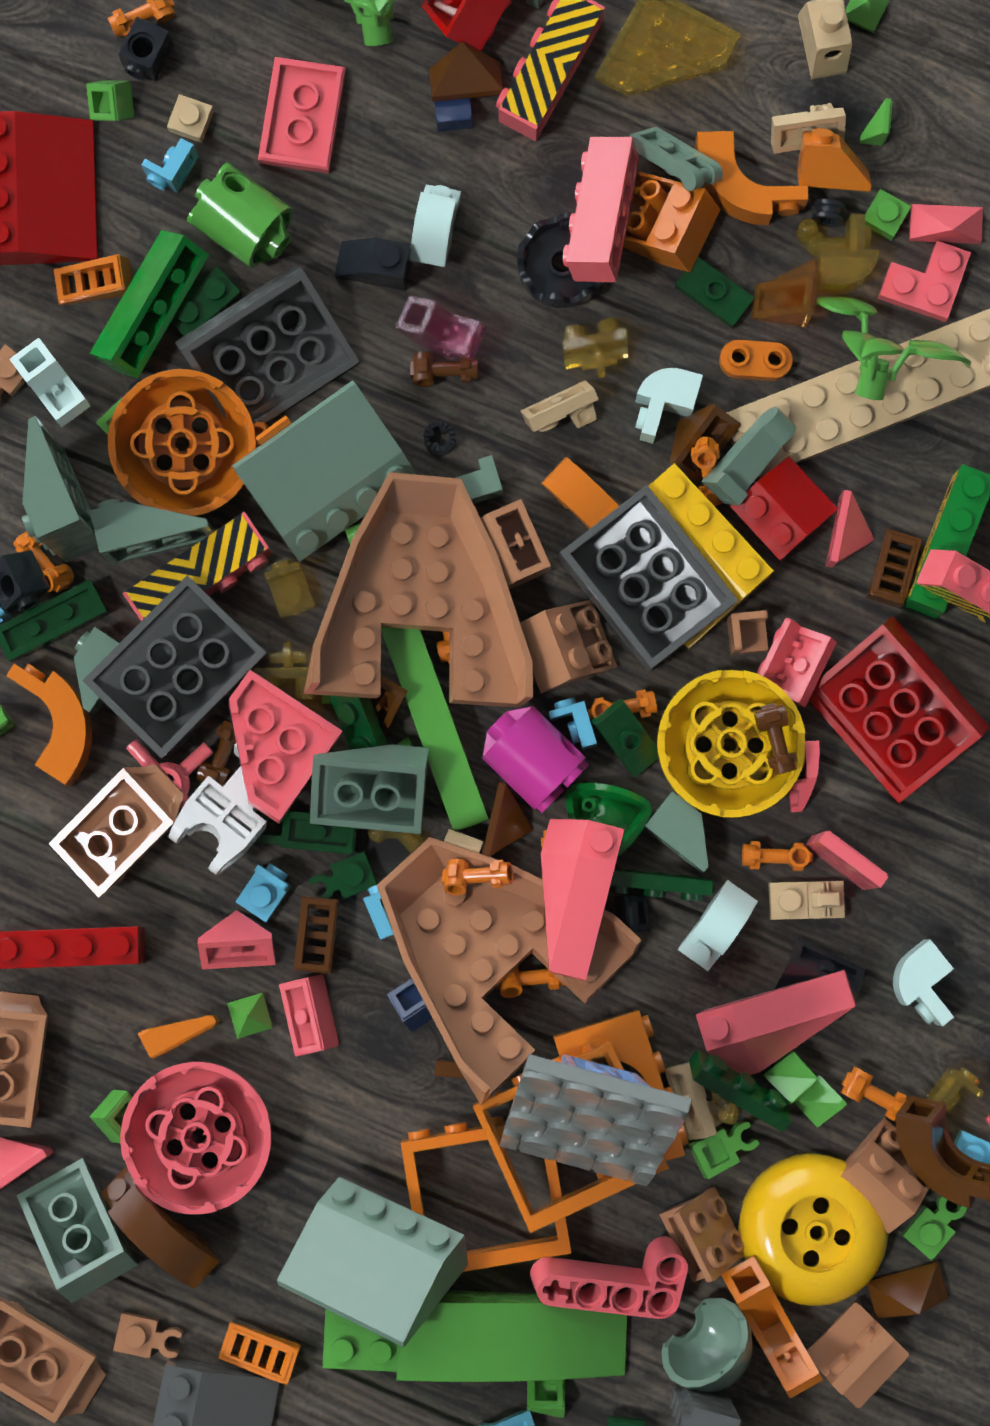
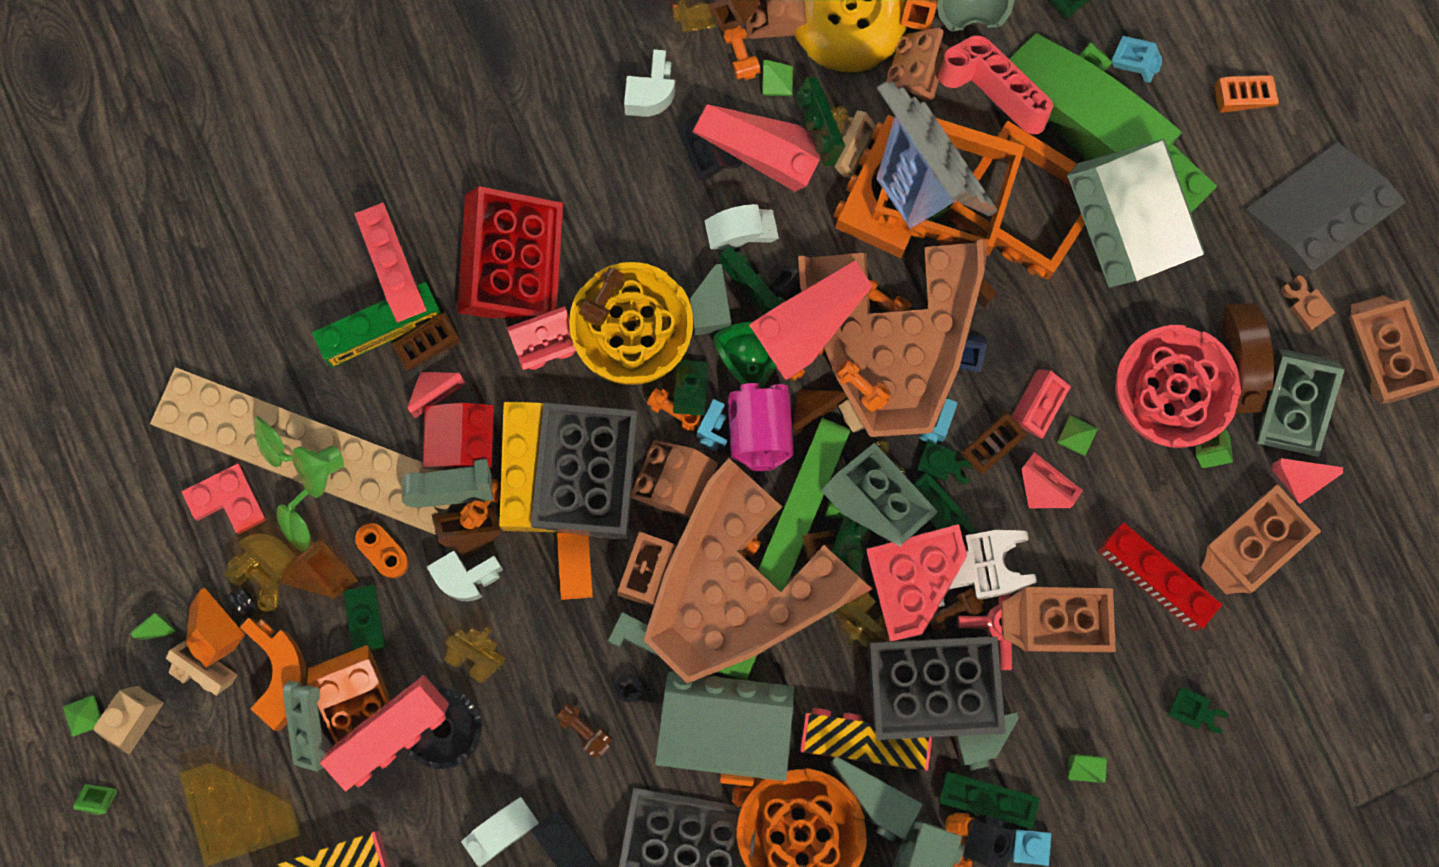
camera: 145 degrees left, 5 degrees down
orange arch [6,664,92,787] -> none
orange slope [138,1015,221,1059] -> none
orange slope [218,1321,302,1385] -> none
medium azure bracket [236,863,292,923] -> none
clear yellow bracket [264,559,316,619] -> none
clear pink brick [395,295,487,360] -> none
tan hinge [521,380,599,432] -> none
bright green plate [688,1121,759,1179] -> none
nougat panel [727,610,768,655] -> none
orange bar [742,841,813,871] -> none
bright green slope [763,1051,819,1104] -> none
tan hinge [768,881,845,920] -> none
coral slope [789,740,820,812] -> none
coral tile [804,831,888,890] -> none
bright green plate [861,189,911,241] -> none
coral slope [909,204,983,244] -> none

